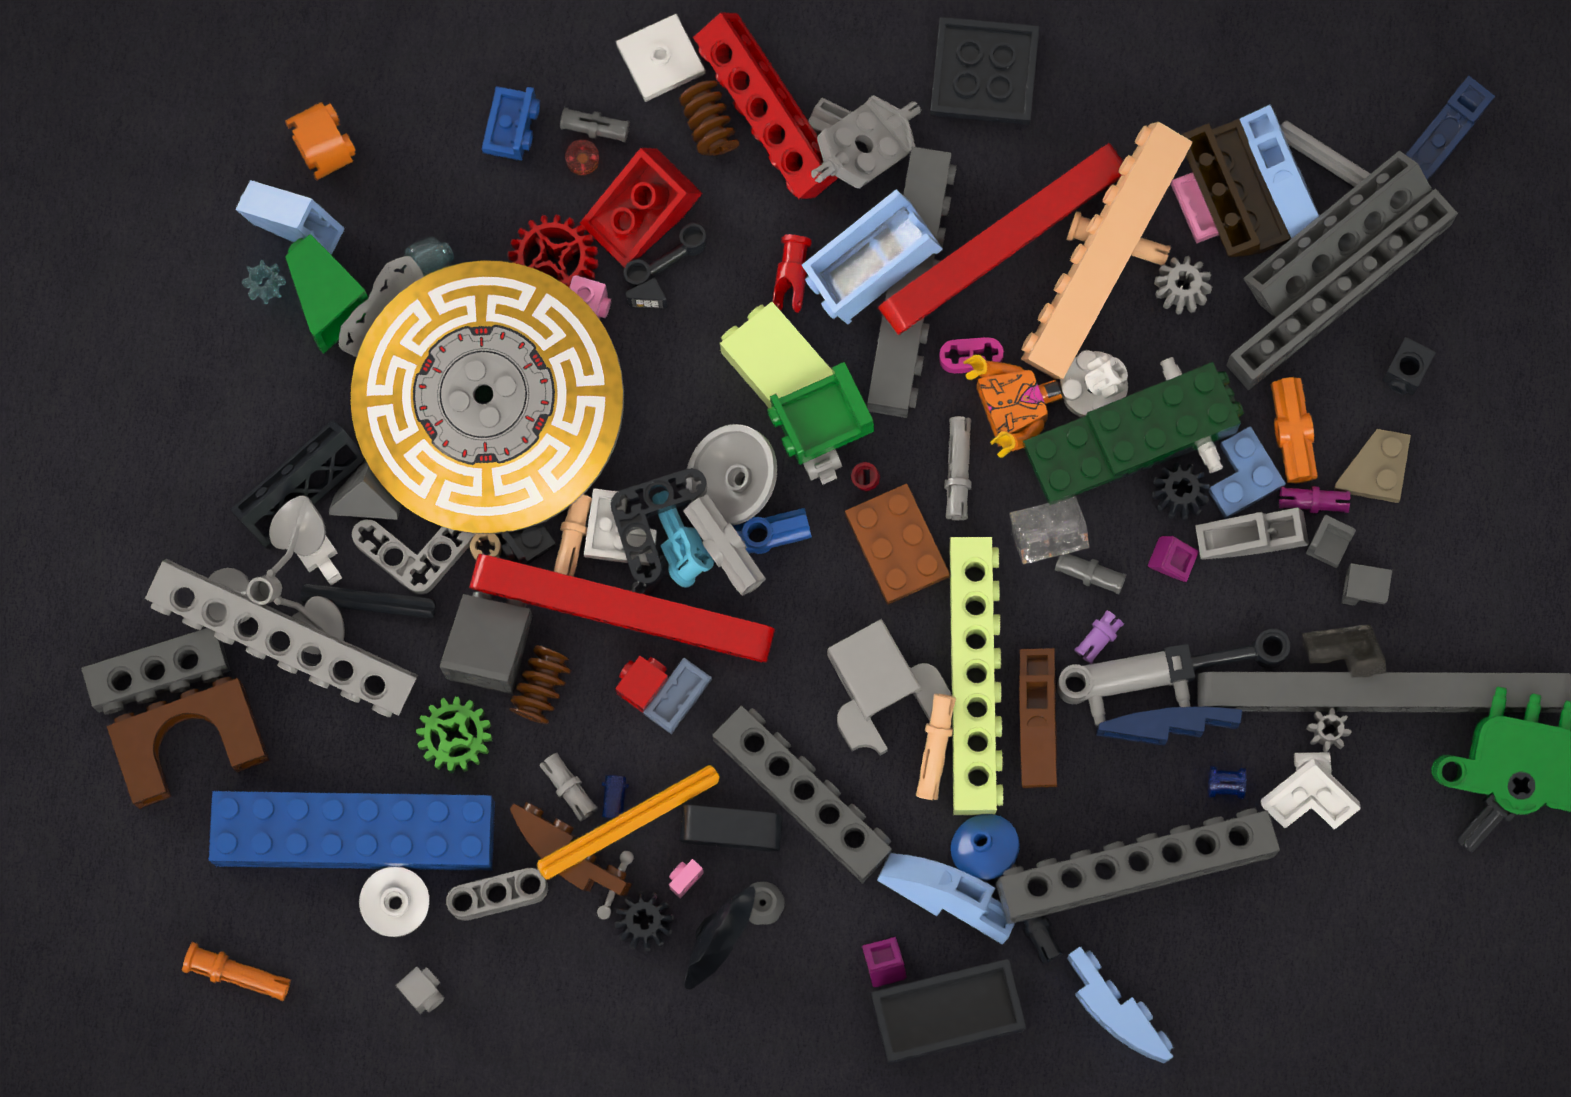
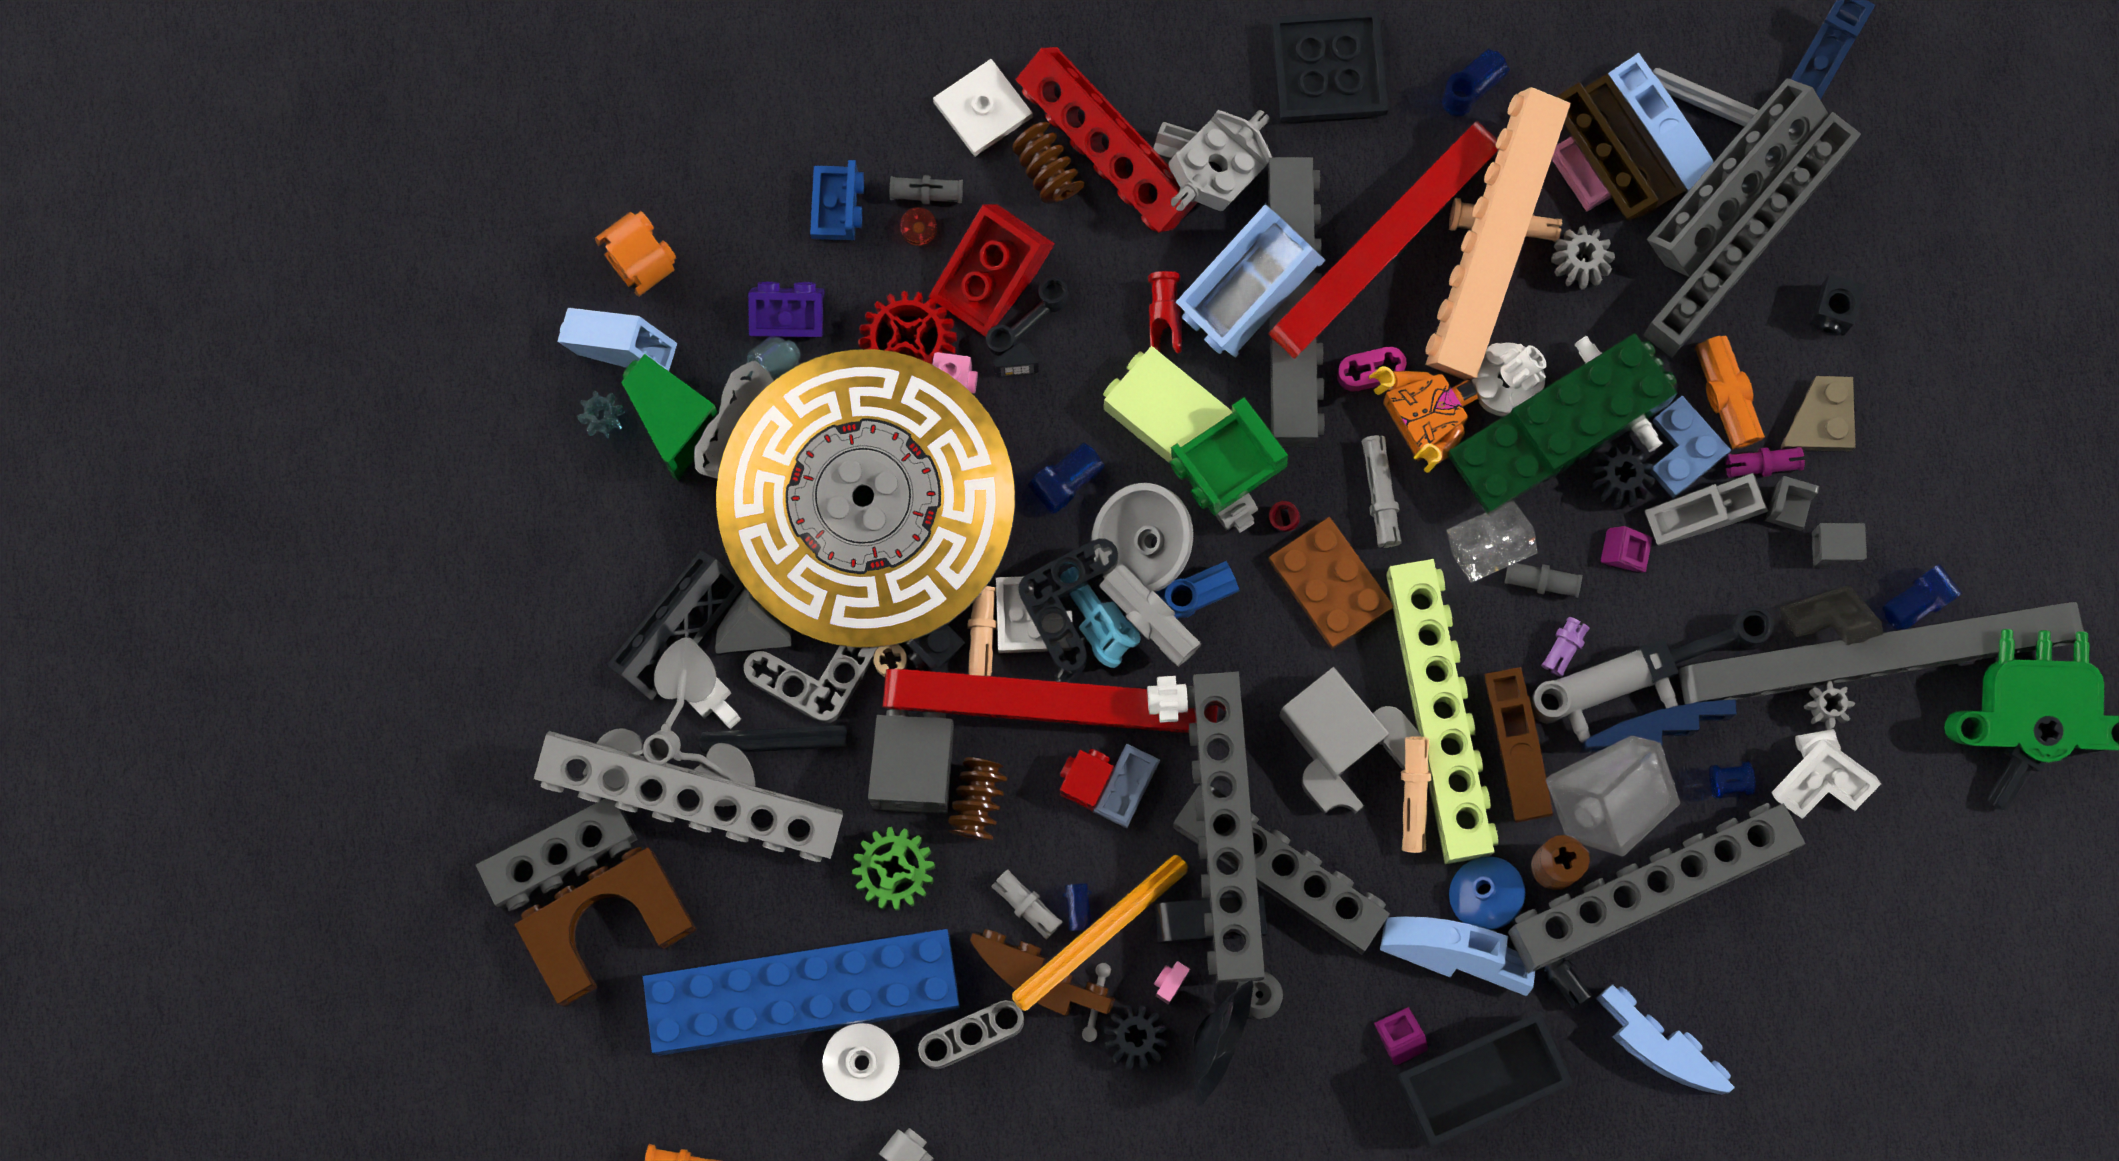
camera: 10 degrees left, 0 degrees up
none -> dark purple bracket [748,281,824,337]
none -> clear blue piece [1028,442,1105,514]
none -> white gear [1147,676,1188,723]
none -> dark grey brick [1186,671,1265,984]
none -> clear blue piece [1442,48,1510,116]
none -> reddish brown piece [1531,835,1590,890]
none -> clear slope [1545,735,1681,856]
none -> clear blue piece [1882,563,1963,631]

